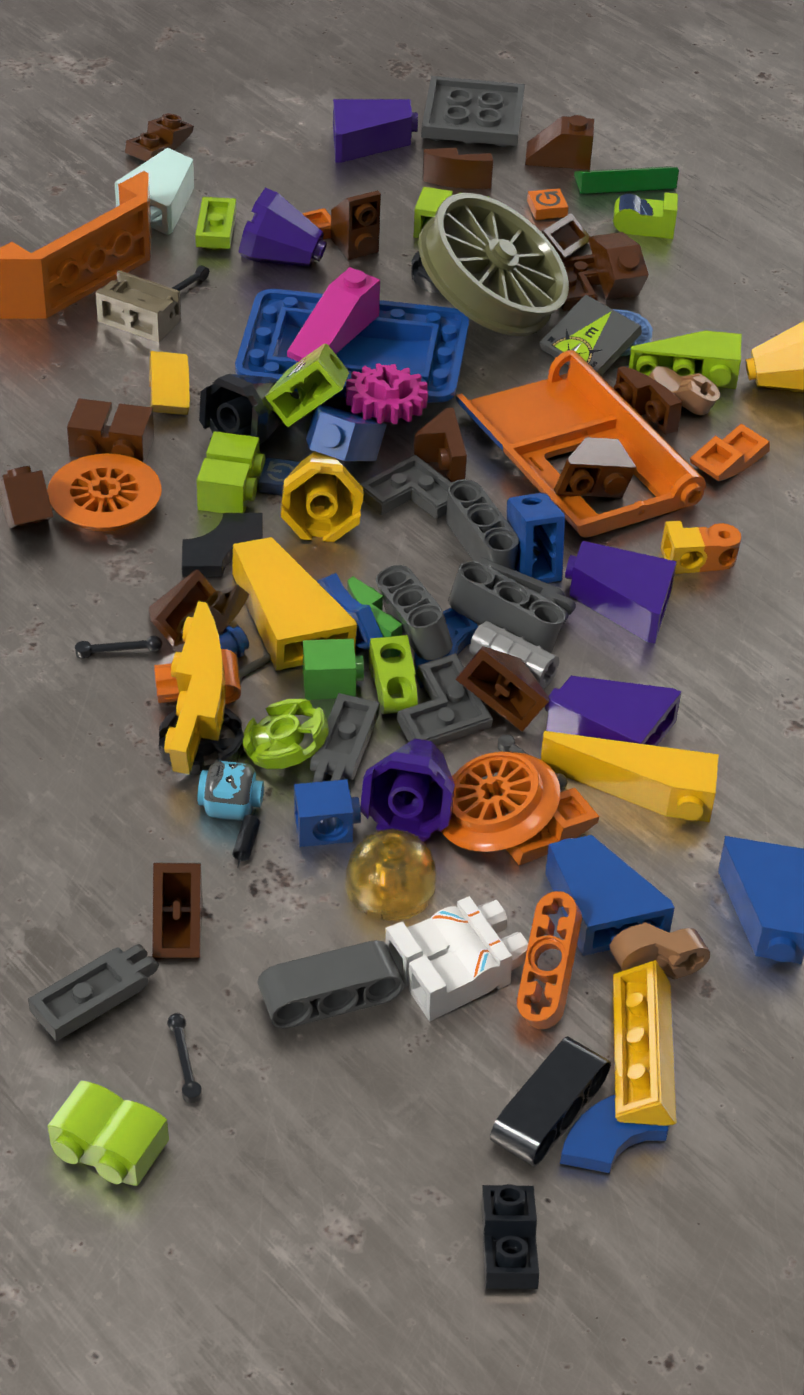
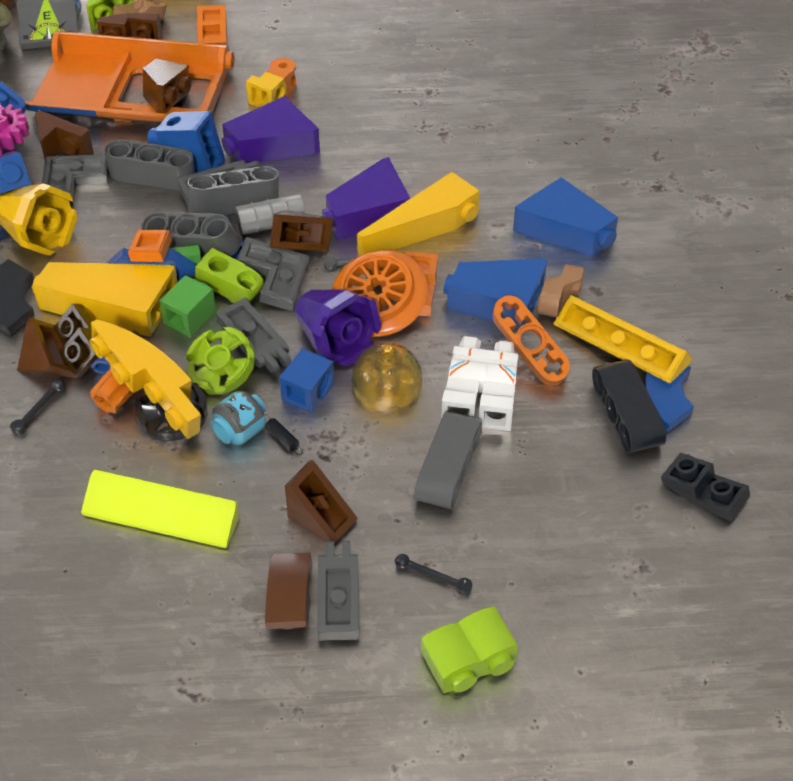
camera: 50 degrees left, 5 degrees up
none -> neon yellow slope [81,470,240,549]
none -> orange tile [128,230,172,262]
none -> reddish brown slope [265,552,312,630]

